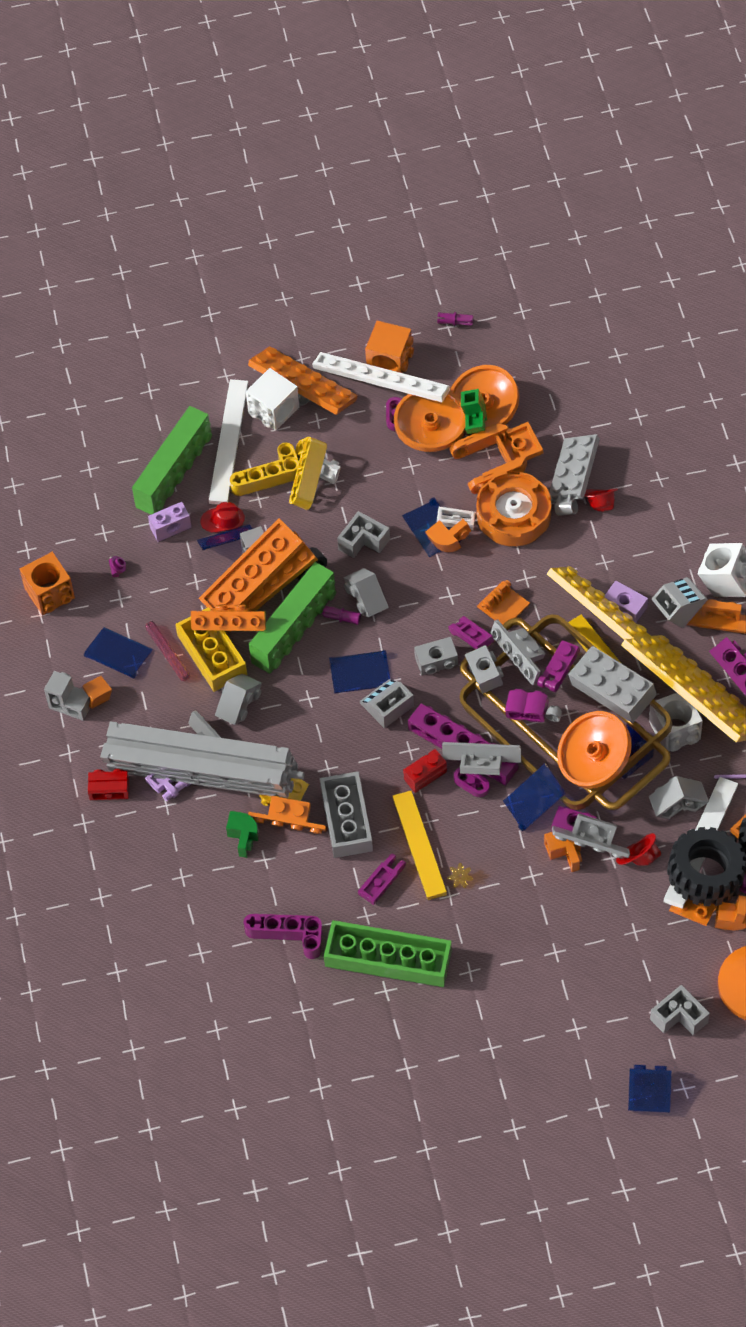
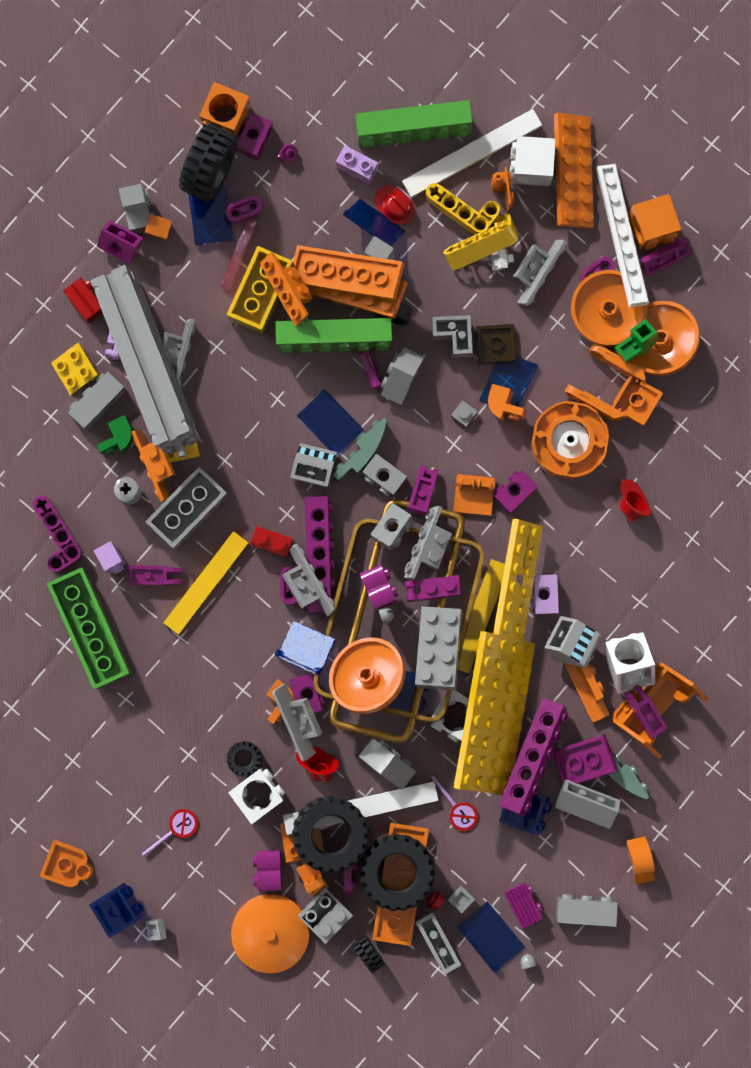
camera: 50 degrees right, 25 degrees up
light grey brick [215,674,262,725] -> none
white tile [436,507,476,530] -> none
magenta axle [437,312,474,326] -> none
clear yellow plant [447,863,473,888] -> none
light grey hinge [549,434,600,516] -> none
light grey brick [650,985,710,1035] -> none
none -> orange plate [39,839,93,887]
none -> yellow hinge [51,342,98,395]
none -> light grey brick [68,372,126,431]
none -> lavender brick [94,541,126,574]
none -> magenta brick [97,220,143,264]
none -> light grey piece [114,477,142,505]
none -> piece [142,809,198,856]
none -> light grey plate [145,919,167,941]
none -> black tyre [179,124,238,202]
none -> magenta plate [226,196,263,224]
none -> black tyre [226,741,262,776]
none -> white brick [228,768,285,824]
none -> magenta brick [237,113,273,161]
none -> magenta brick [253,850,282,891]
none -> sand green slope [333,418,387,482]
none -> light grey plate [451,400,478,427]
none -> dark brown tile [476,324,516,365]
none -> orange hinge [491,166,514,214]
none -> magenta brick [494,470,538,514]
none -> light grey bracket [513,240,567,306]
none -> magenta hinge [640,236,692,276]

